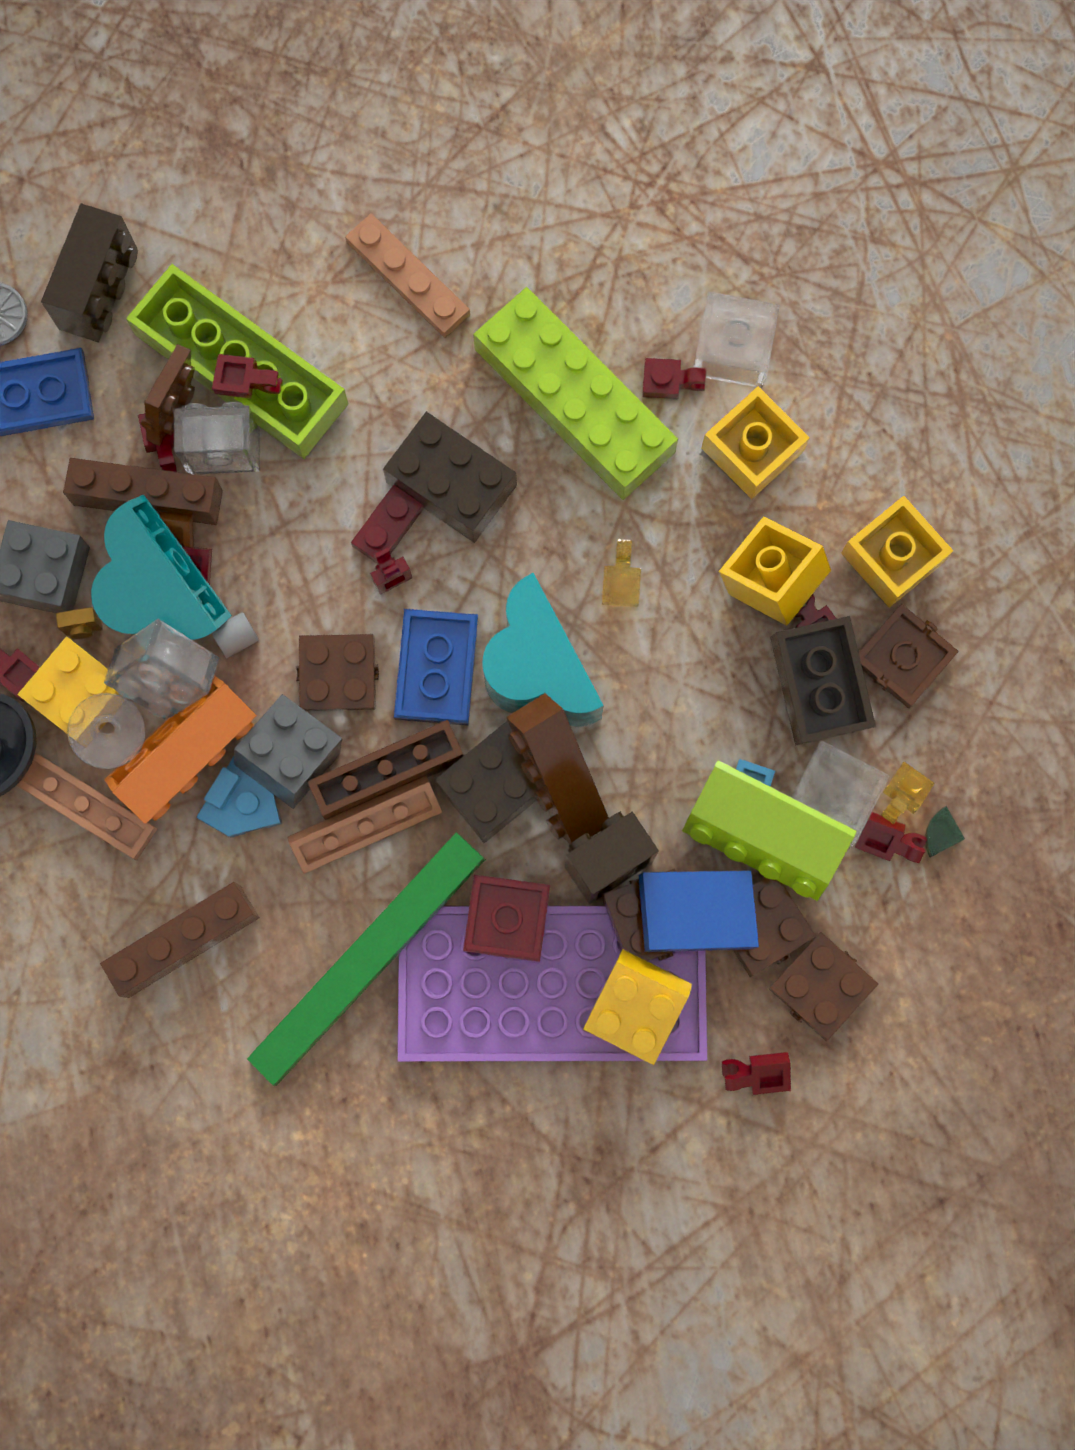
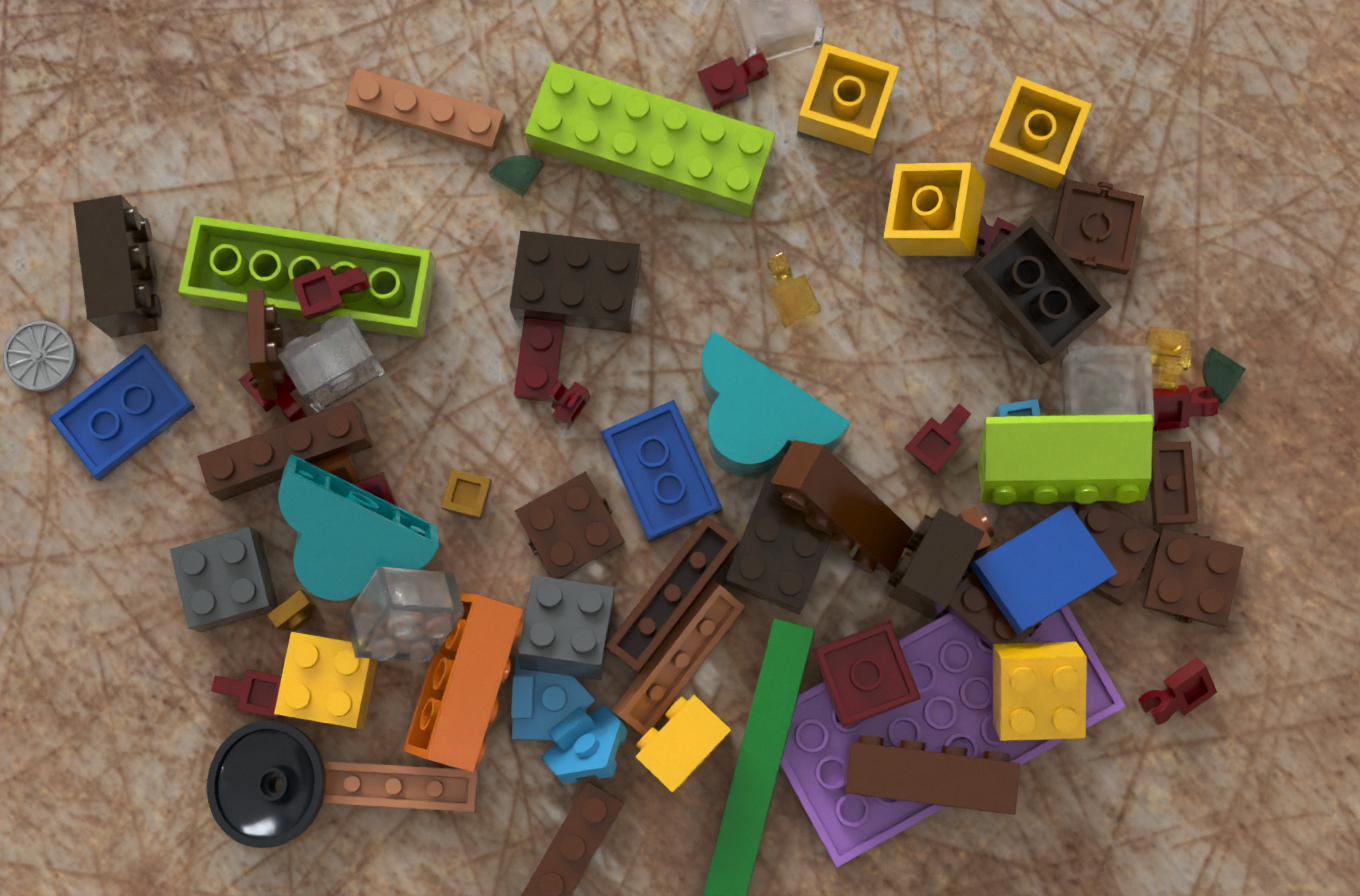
camera: 25 degrees left, 0 degrees up
clear dish [67,693,146,769] -> none
light grey beam [212,612,259,659] -> none
none -> pearl gold plate [441,469,492,520]
none -> clear green tile [489,155,544,197]
none -> dark azure plate [540,704,628,785]
none -> yellow brick [635,695,731,793]
none -> reddish brown brick [843,735,1020,815]
none -> dark red plate [904,404,971,475]
none -> dark orange plate [957,507,994,555]
none -> reddish brown plate [1150,441,1198,525]

